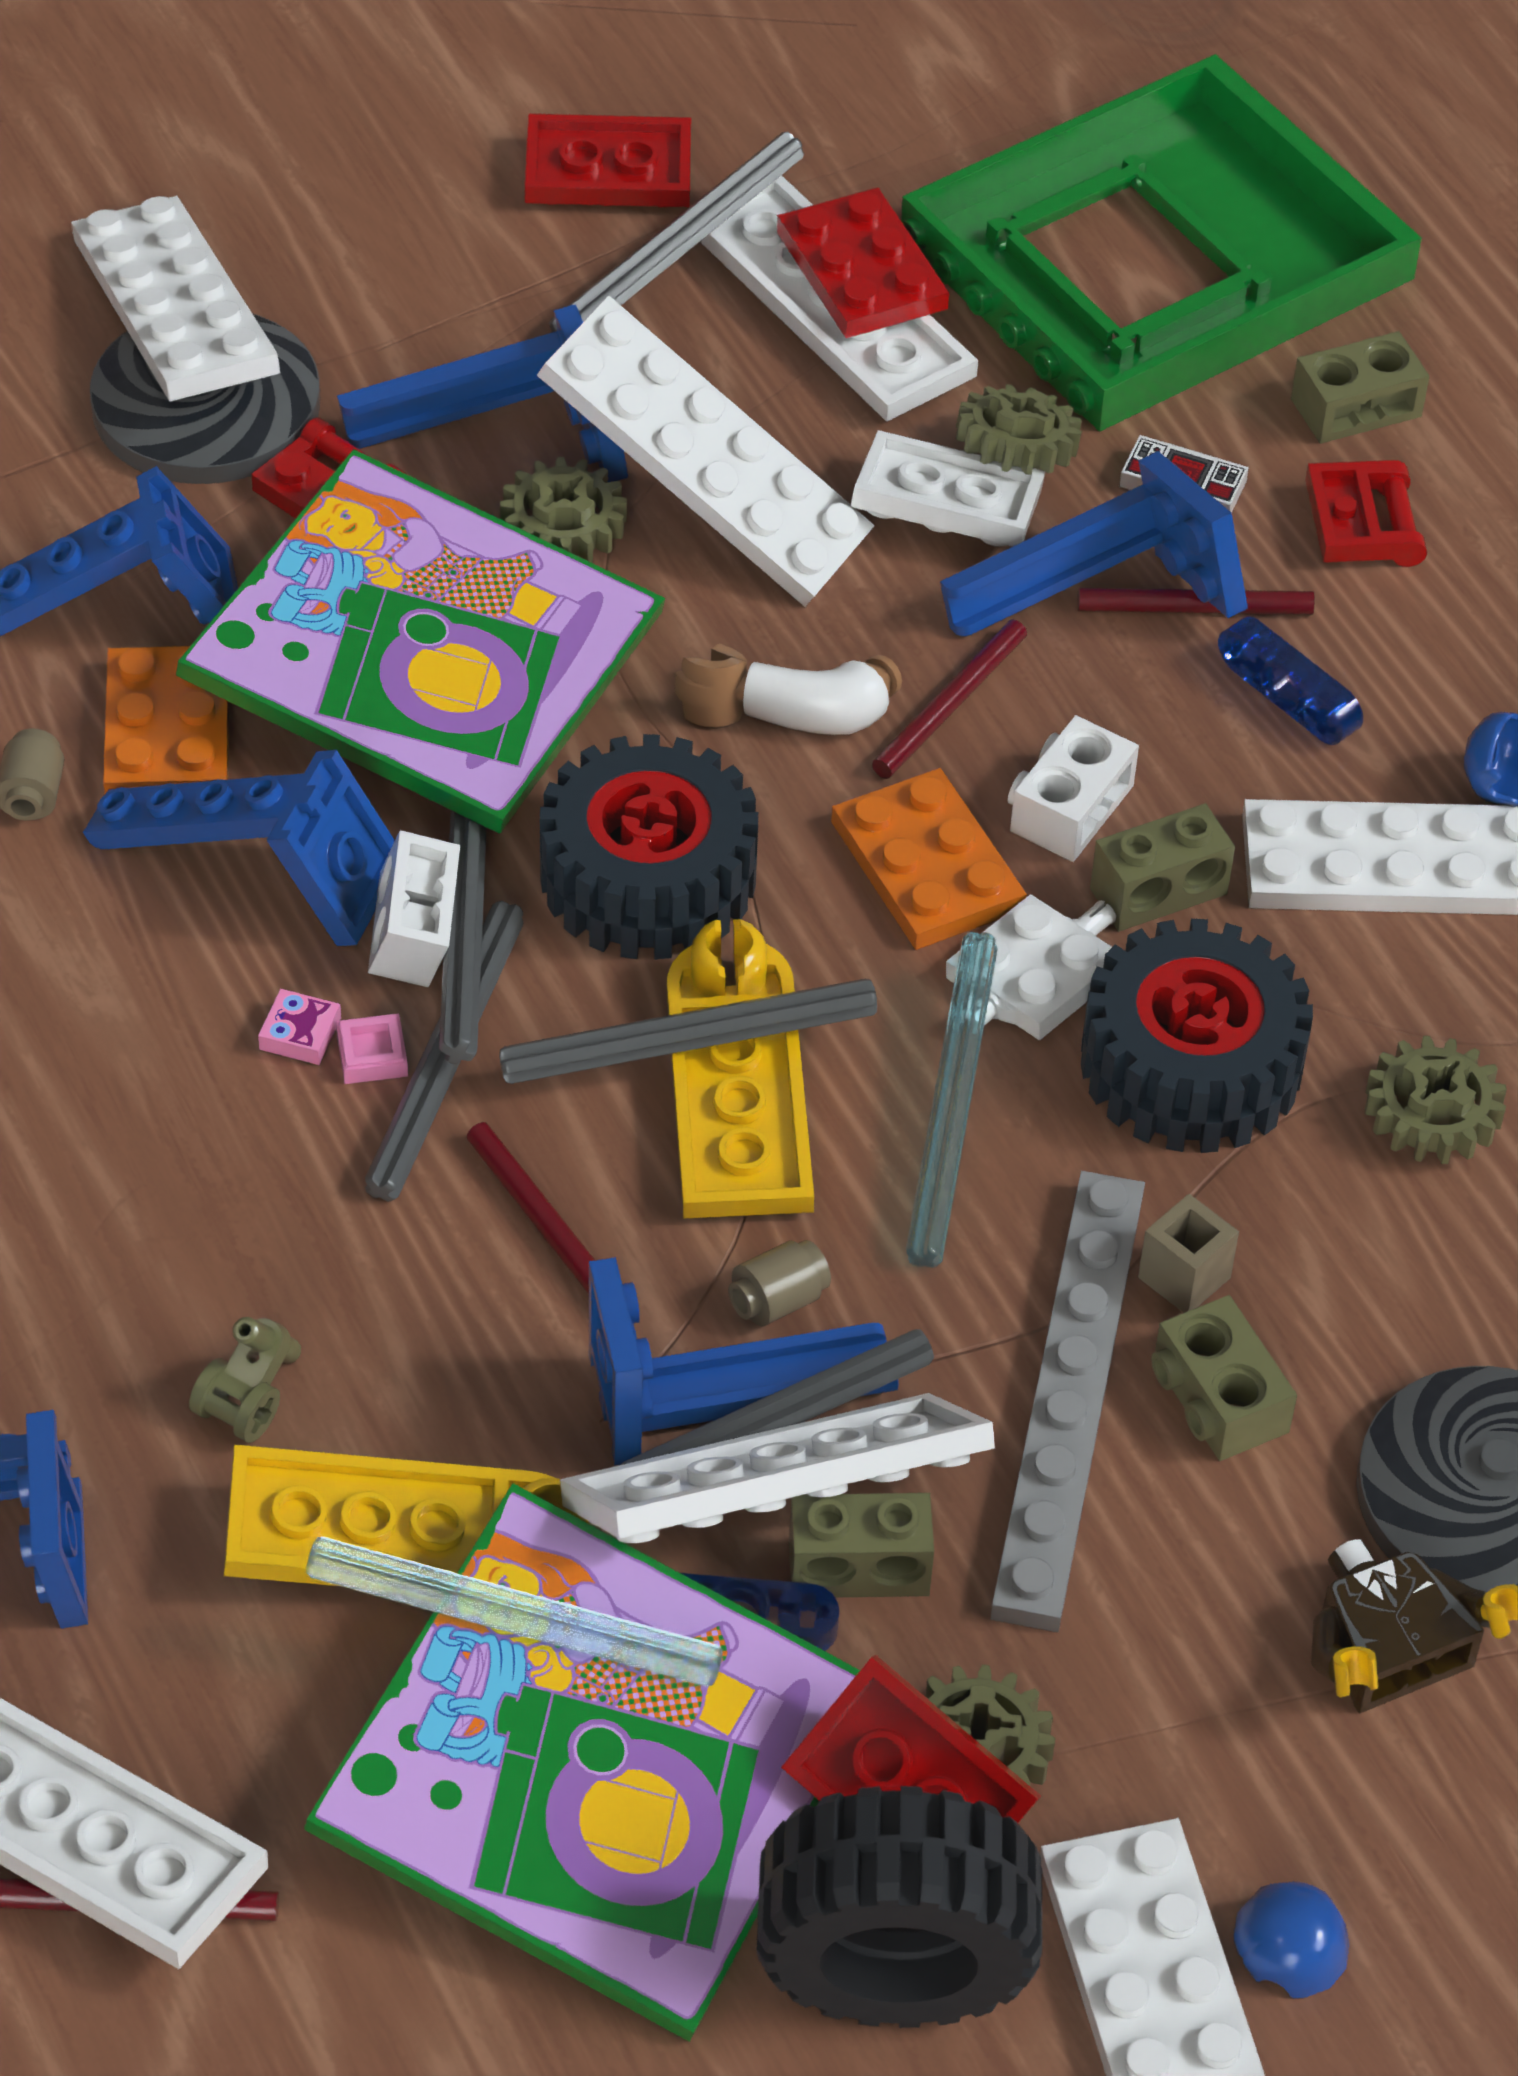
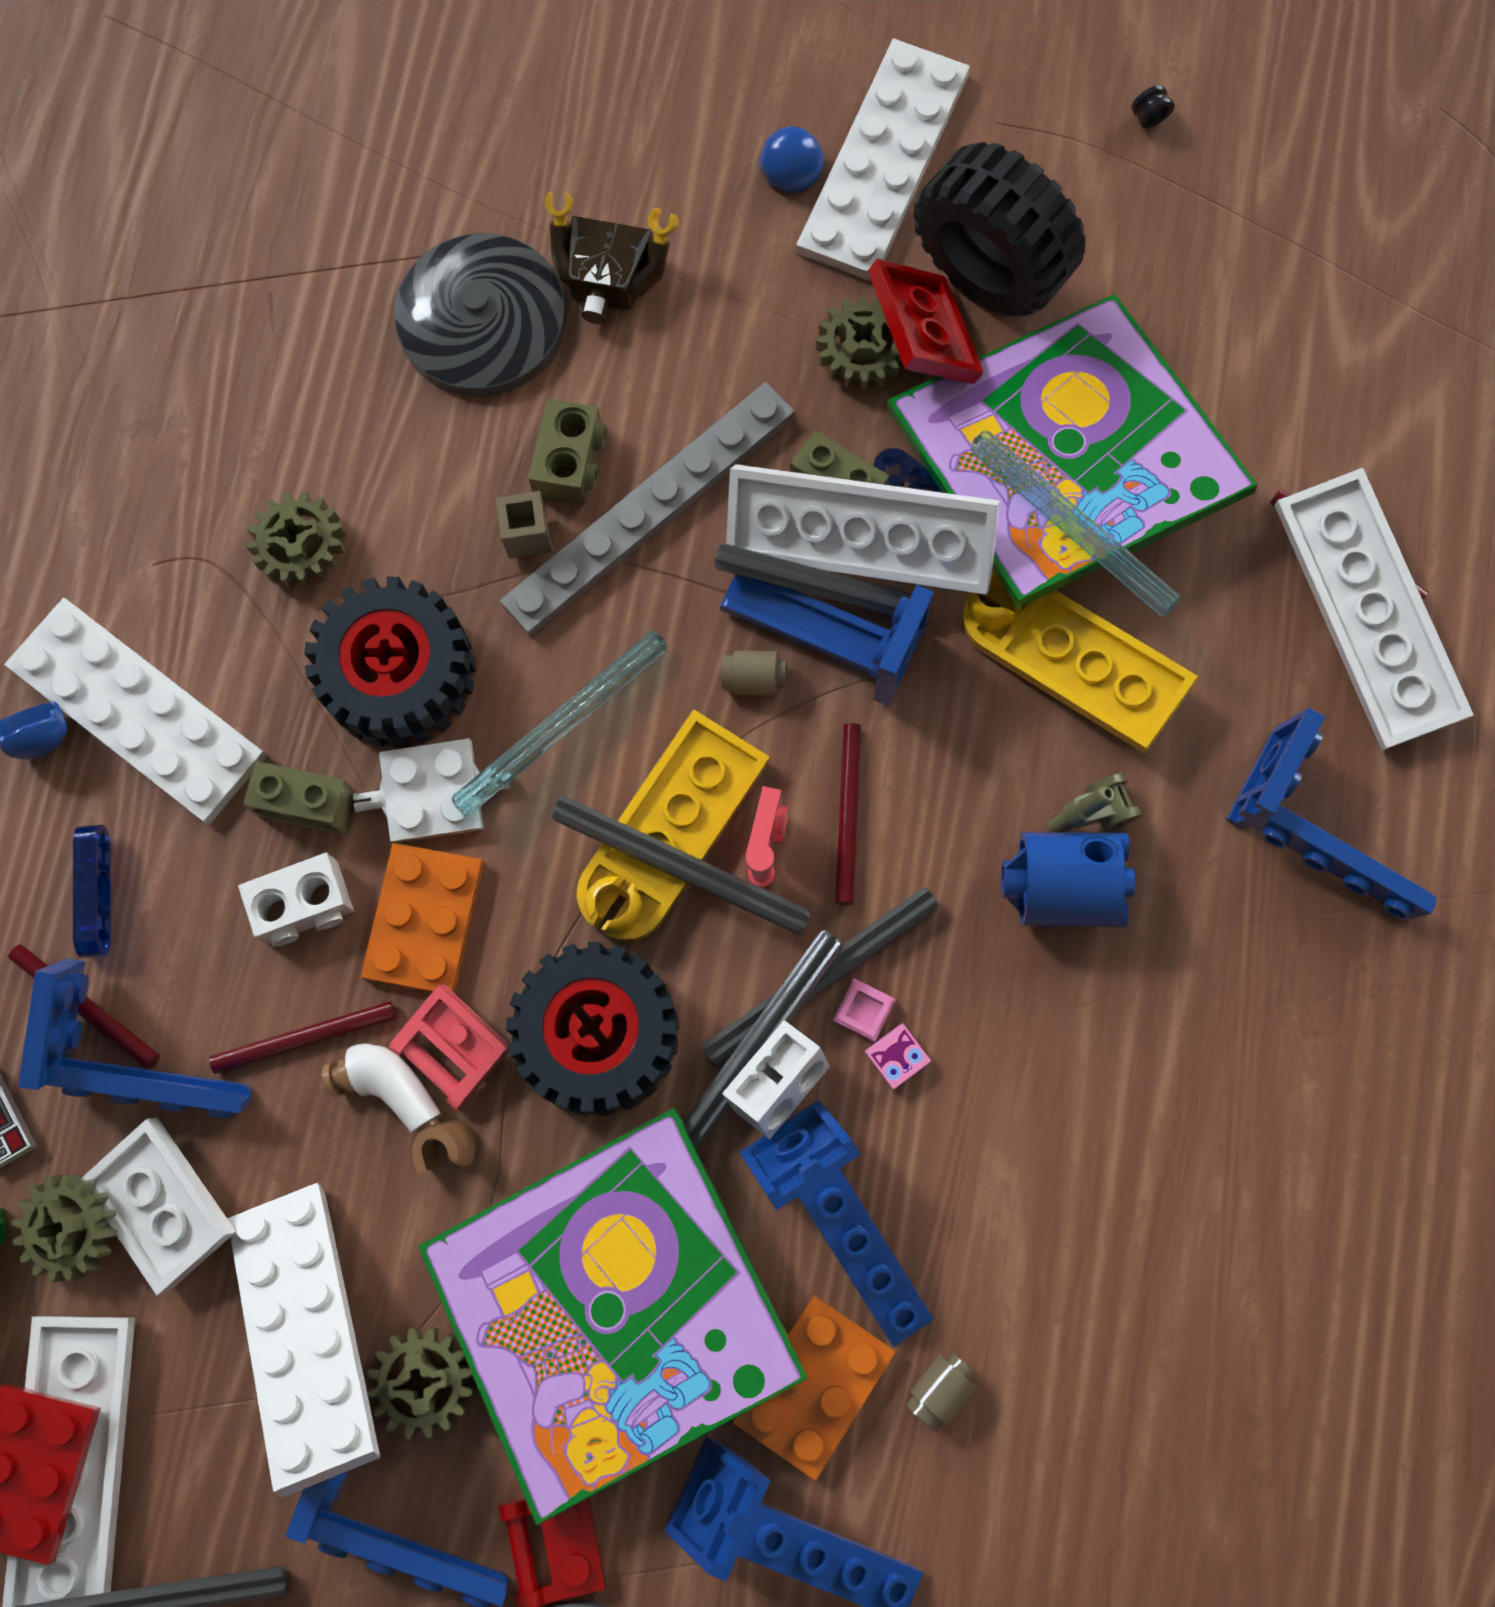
camera: 135 degrees left, 25 degrees up
none -> coral plate [389,984,509,1111]
none -> coral plate [746,786,789,889]
none -> blue cylinder [1001,832,1135,927]

